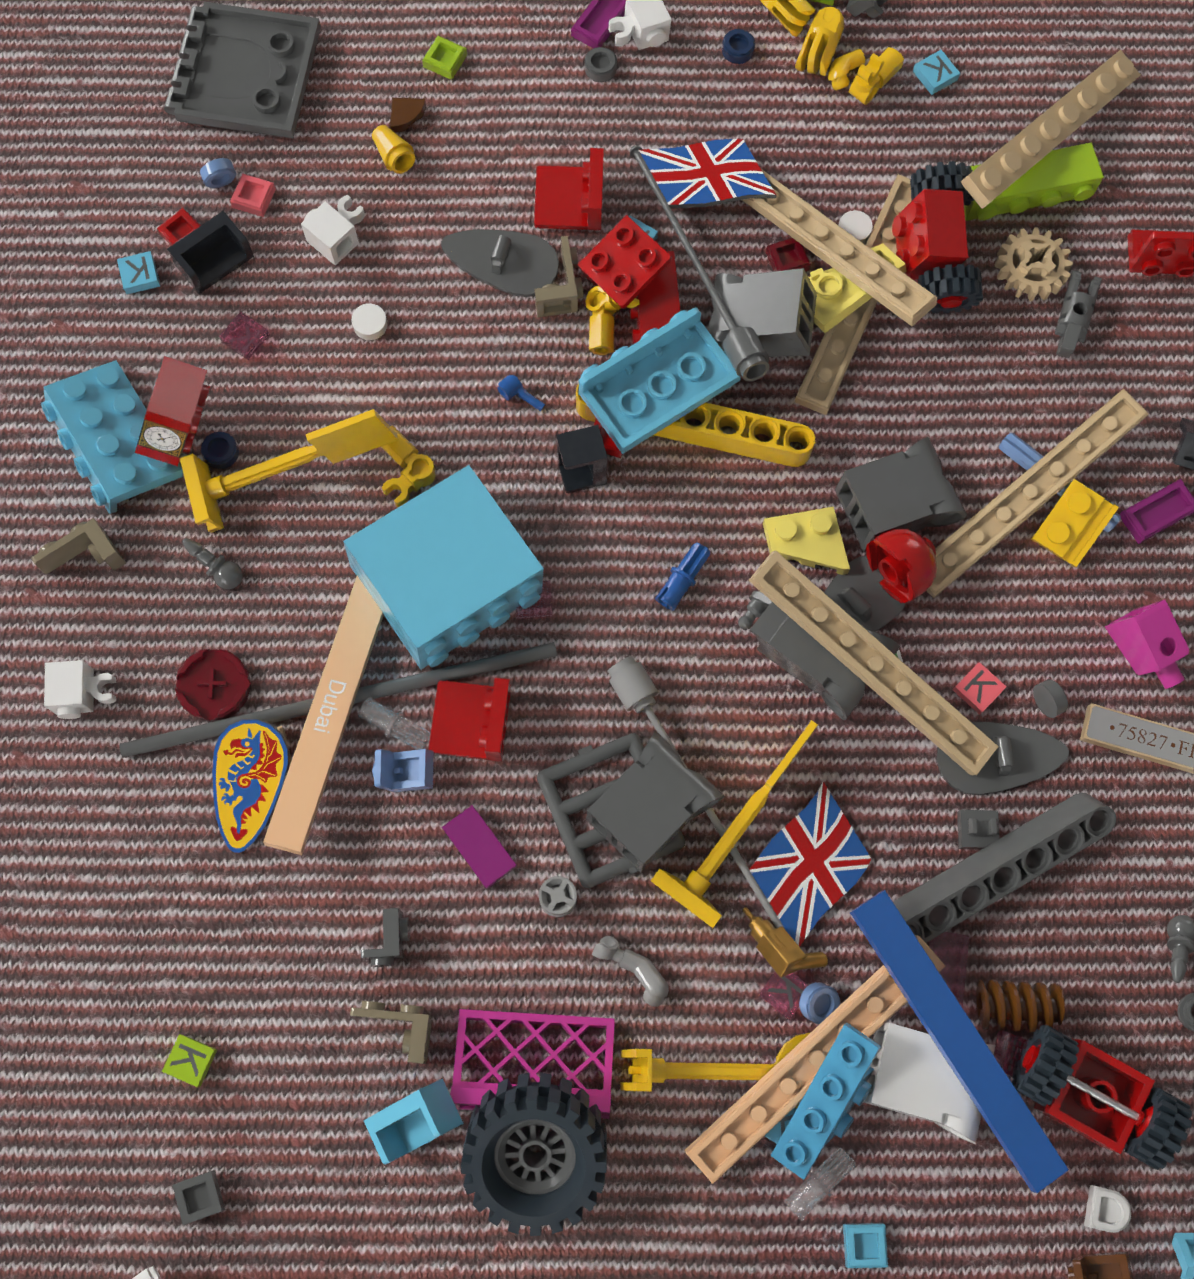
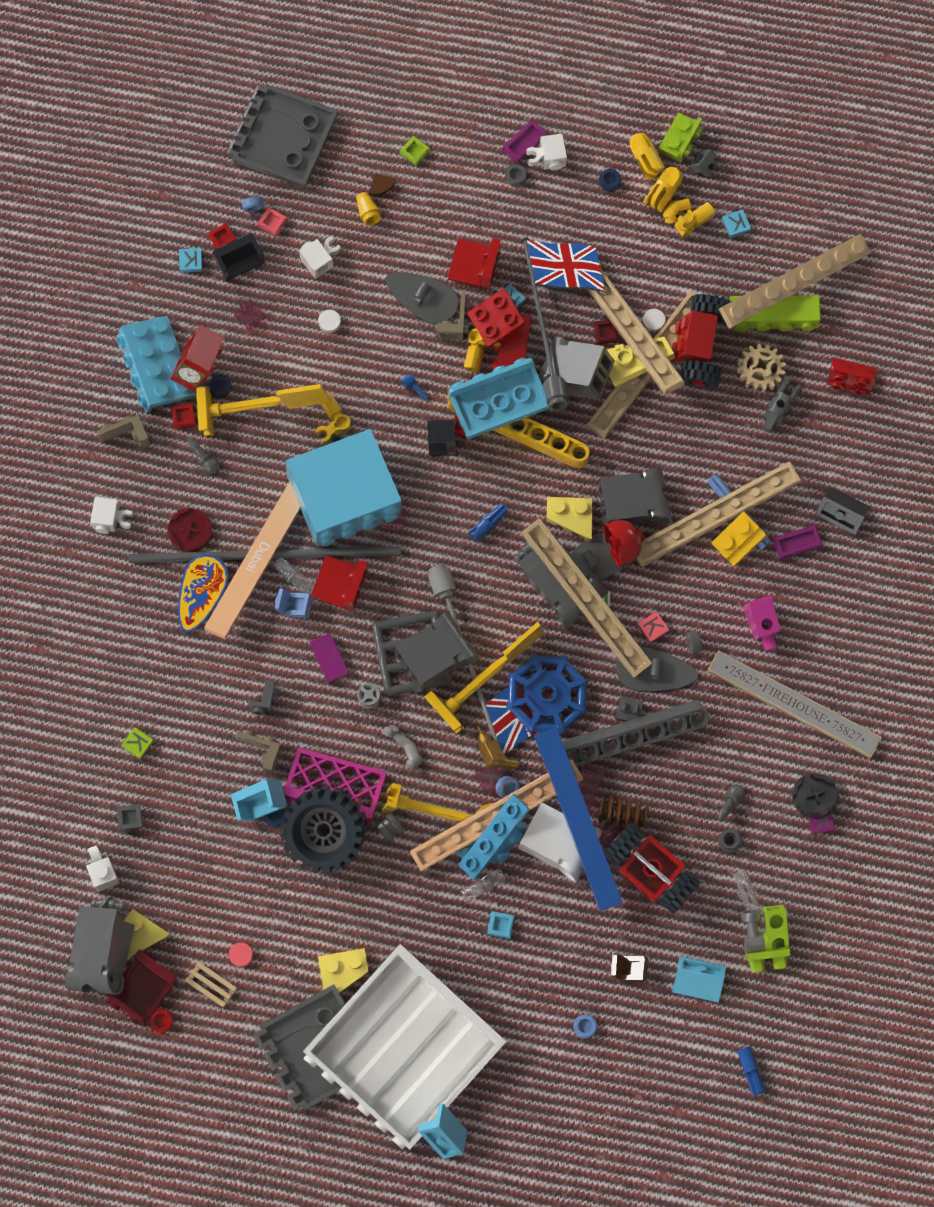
camera: 15 degrees right, 0 degrees up
white tile [1084,1185,1131,1233] -> none
none -> red tile [171,403,197,430]
none -> dark blue tile [264,808,286,829]
none -> dark grey wheel [375,813,404,842]
none -> blue plate [506,653,589,735]

